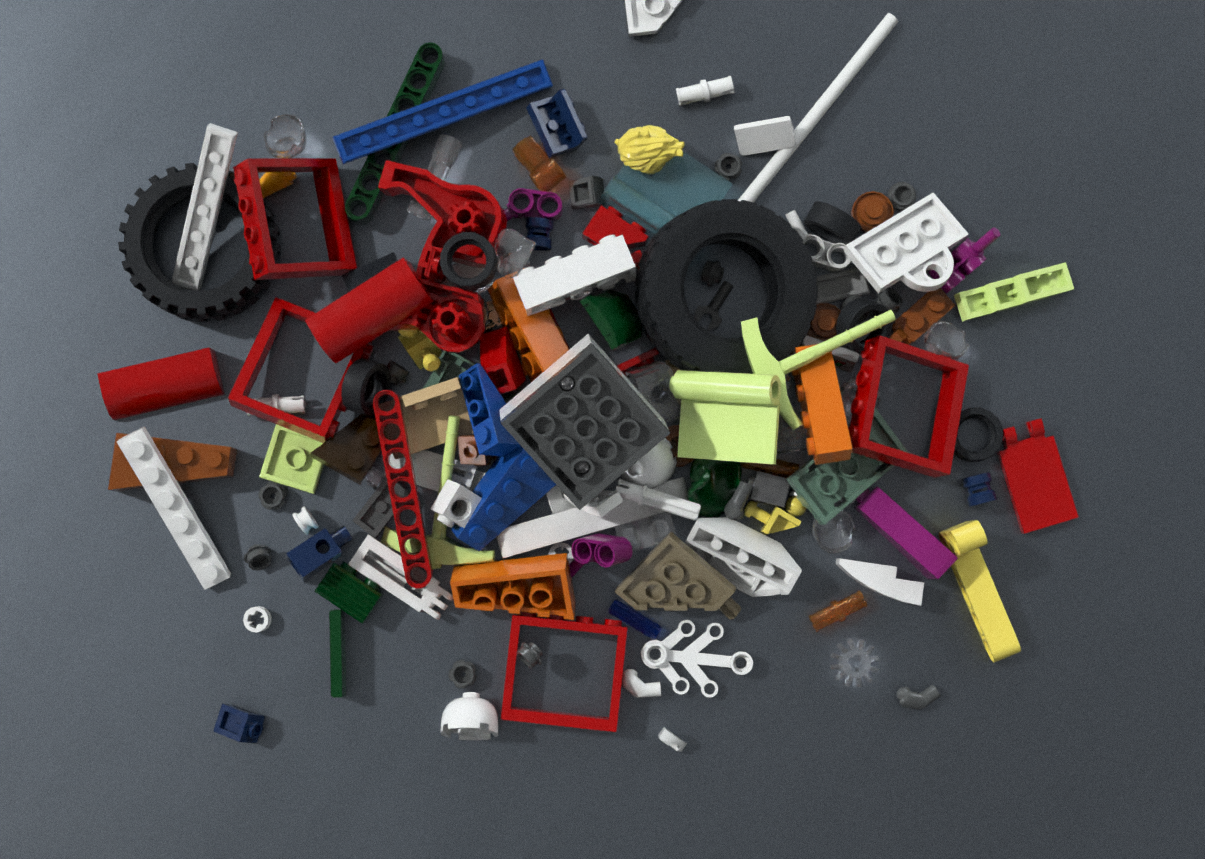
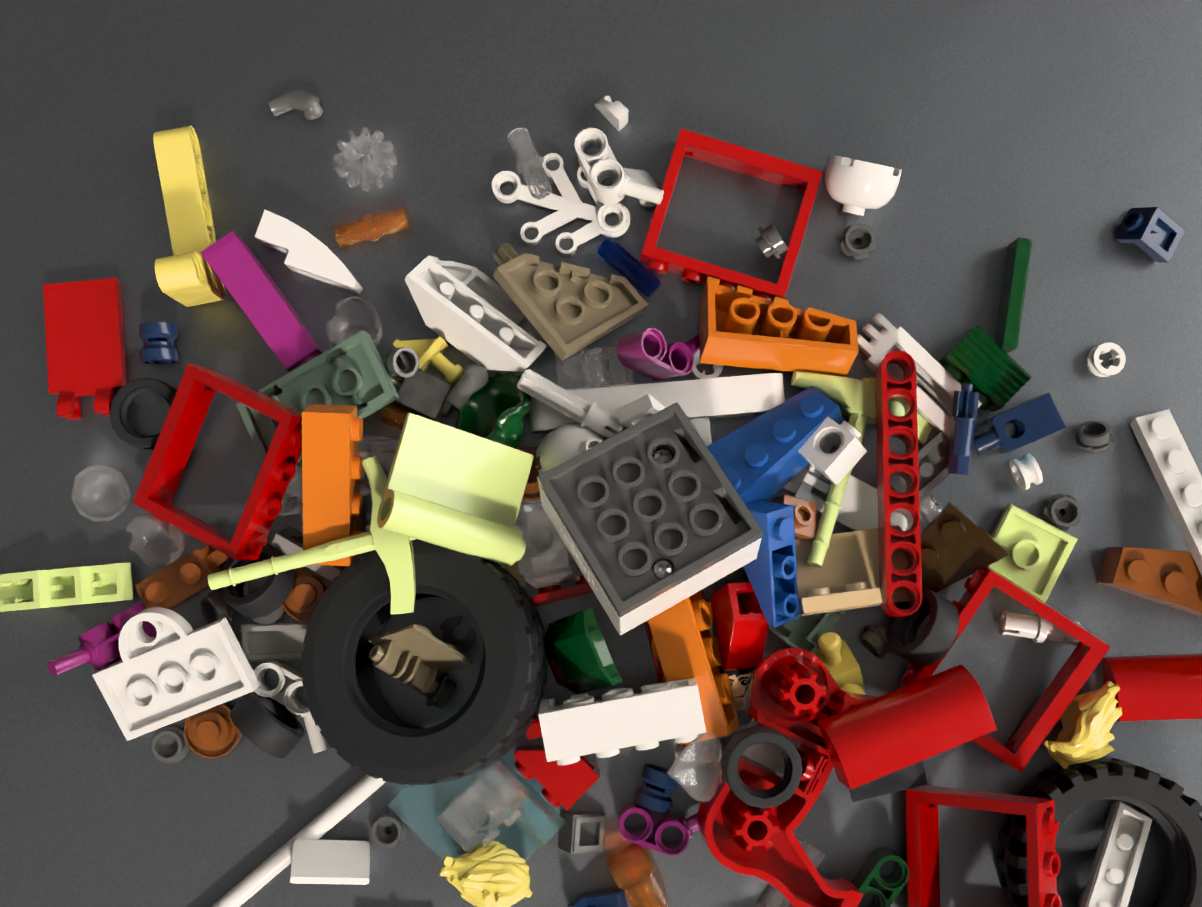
camera: 165 degrees left, 0 degrees up
none -> clear hair [71,465,131,522]
none -> dark tan hinge [368,624,474,694]
none -> dark grey hinge [385,347,419,378]
none -> clear brick [436,761,530,853]
none -> clear axle [507,127,552,200]
none -> white beam [574,128,664,205]
none -> dark blue piece [948,383,979,475]
none -> light yellow hair [1043,681,1122,769]

